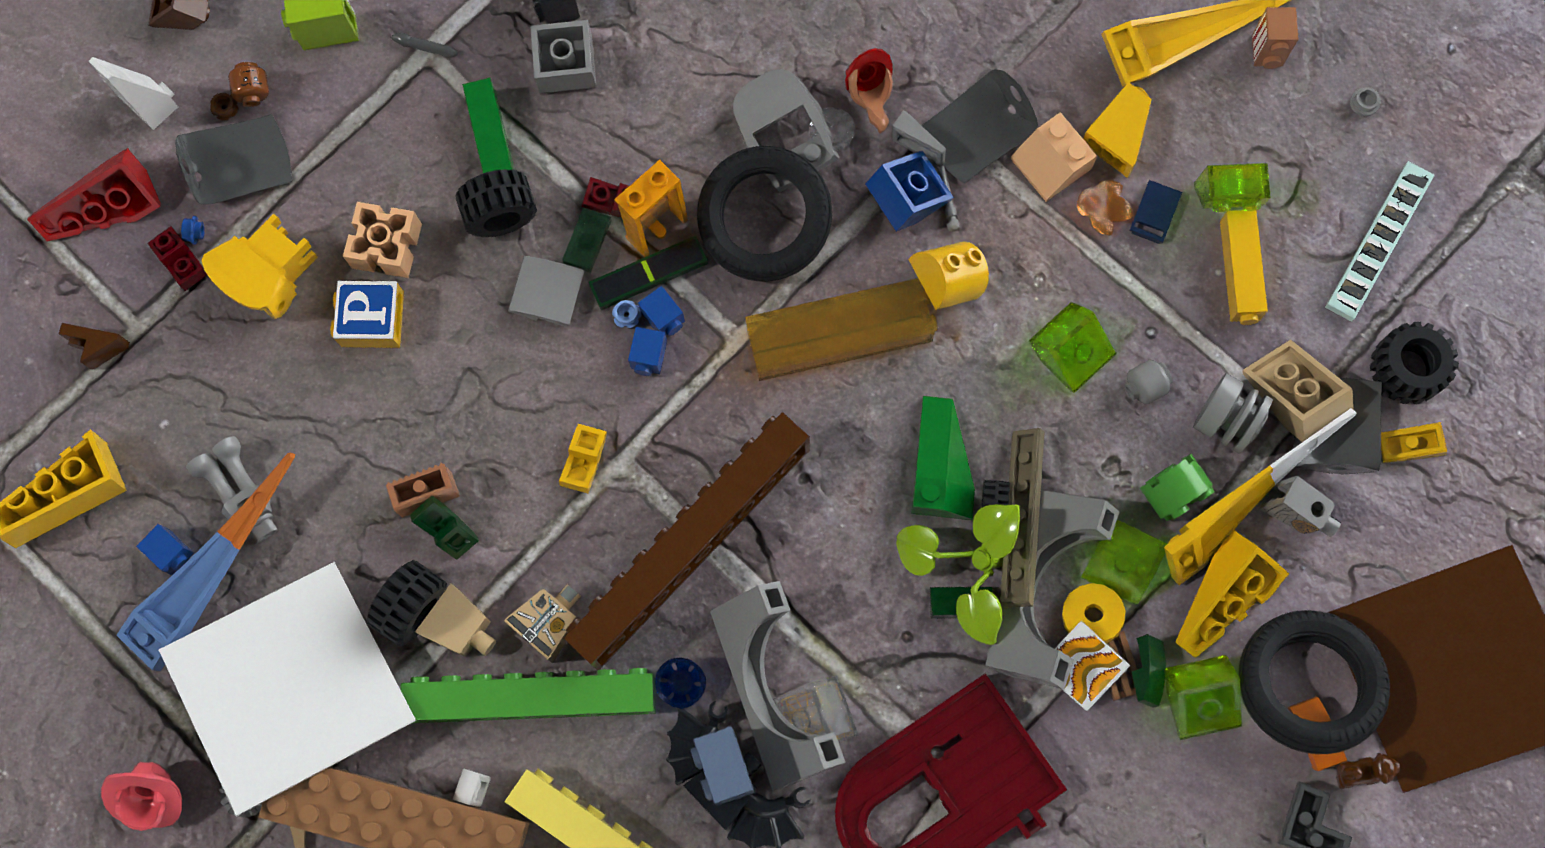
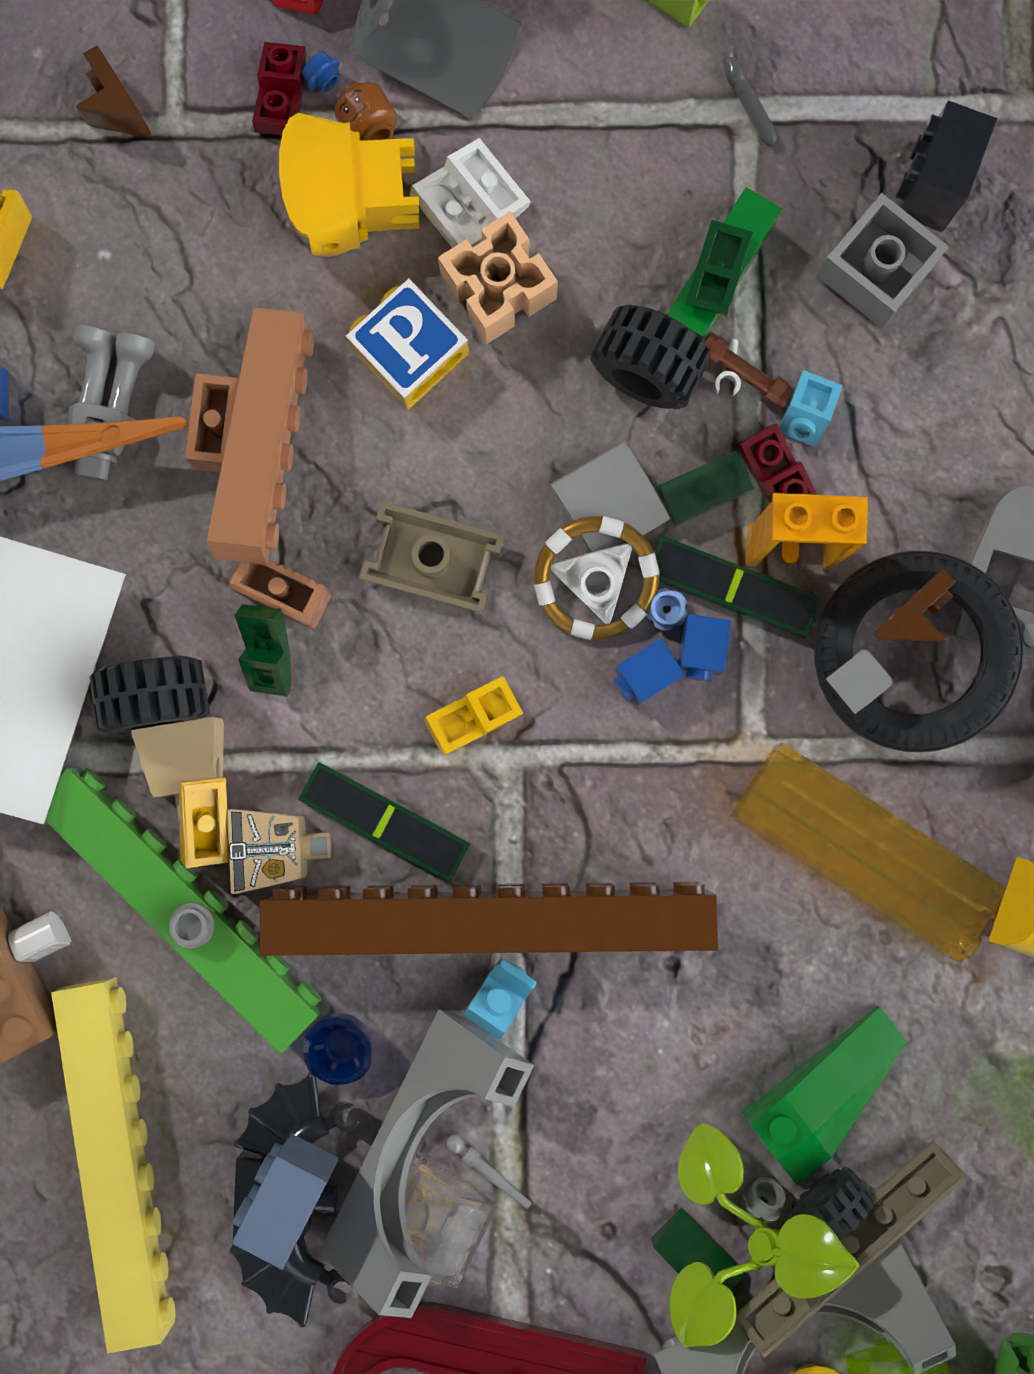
camera: 45 degrees right, 10 degrees up
none -> light grey plate [169,903,215,949]
none -> yellow slope [180,777,230,868]
none -> nougat brick [185,373,239,473]
none -> nougat brick [207,307,314,565]
none -> black tile [298,762,471,882]
none -> dark orange head [335,82,397,141]
none -> dark tan piece [359,501,505,613]
none -> white slope [409,138,531,248]
none -> light grey piece [446,1134,532,1209]
none -> medium azure bracket [463,959,536,1040]
none -> white piece [534,516,660,640]
none -> dark green slope [685,220,753,317]
none -> copper bar [703,331,795,410]
none -> white hand [713,339,741,397]
none -> light grey plate [742,1177,786,1222]
none -> medium azure bracket [779,370,843,447]
none -> light grey piece [826,650,892,714]
none -> reddish brown slope [873,569,956,642]

